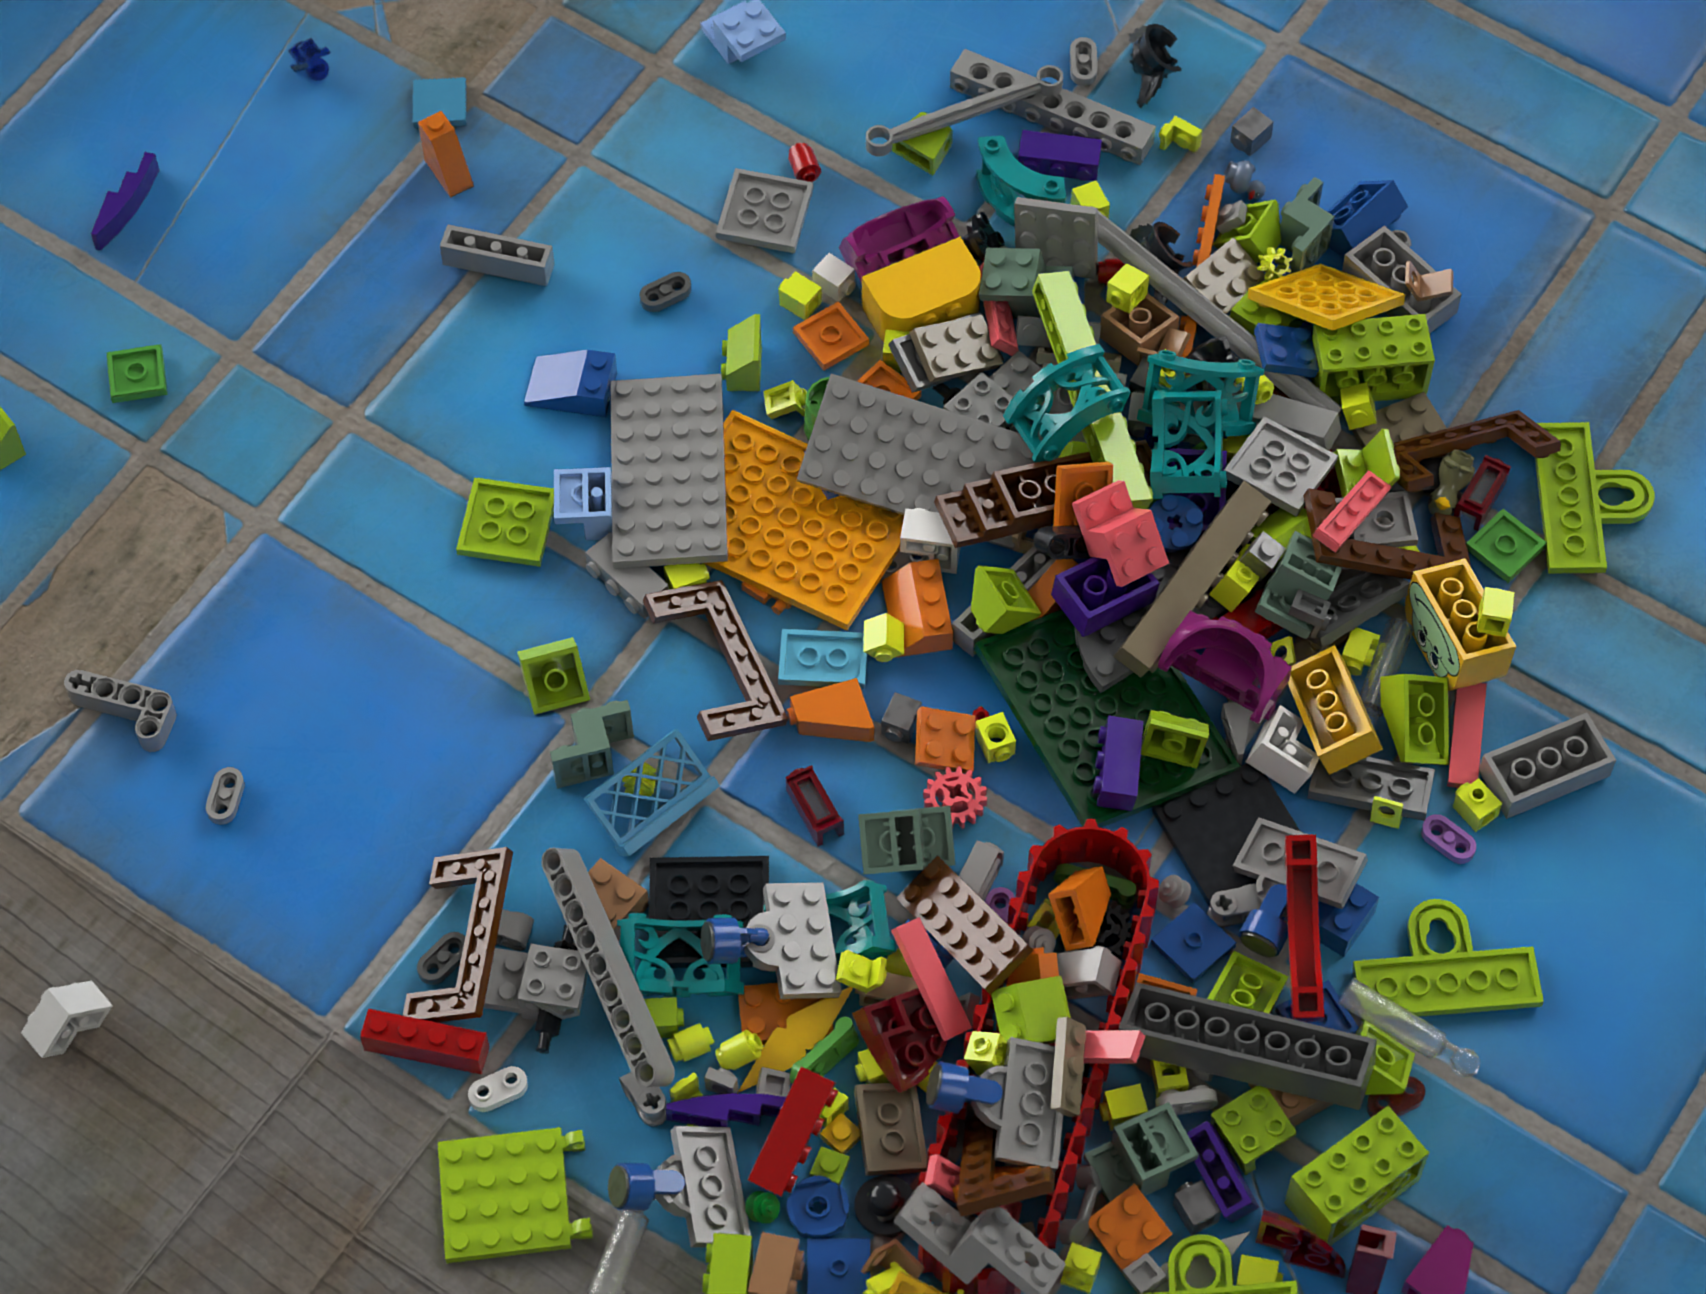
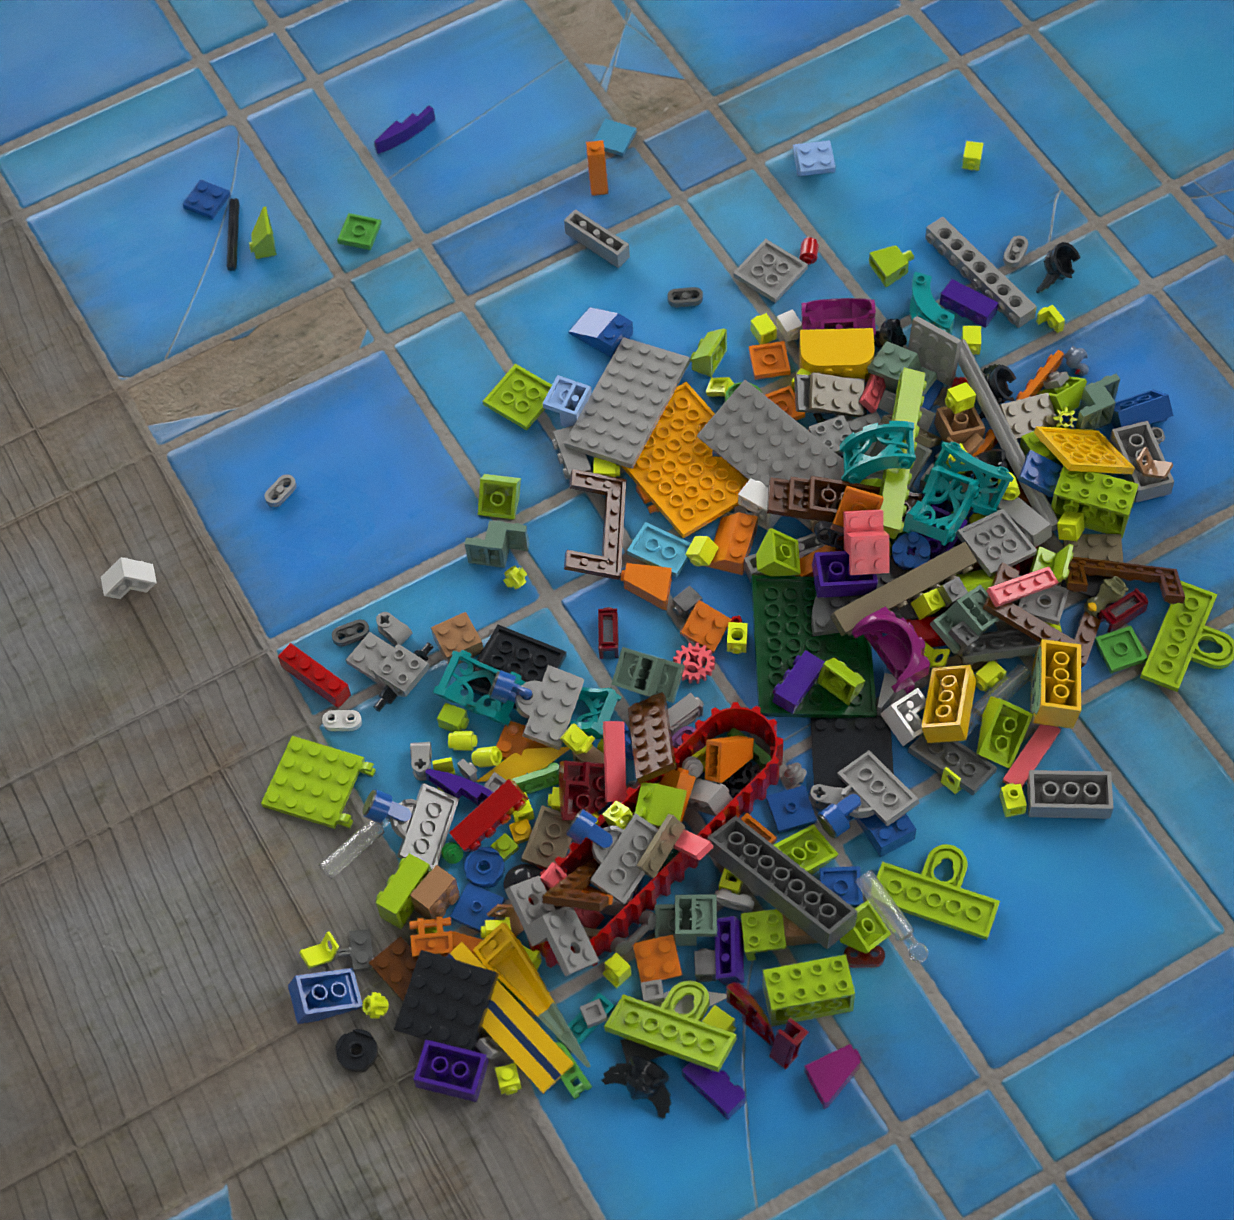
camera: 30 degrees right, 0 degrees up
light grey beam [64,670,177,752] -> none
clear blue hips [288,38,331,81] -> none
plate [403,847,513,1023] -> none
light grey beam [541,848,675,1087] -> none
dark azure fence [584,729,720,856] -> none
light grey piece [866,65,1063,157] -> none
neon yellow brick [1099,1084,1148,1131] -> none
flat silver brick [1230,107,1274,156] -> none
red arch [1284,834,1324,1022] -> none
medium lavender plate [1421,814,1476,864] -> none
neon yellow brick [1477,587,1514,637] -> none

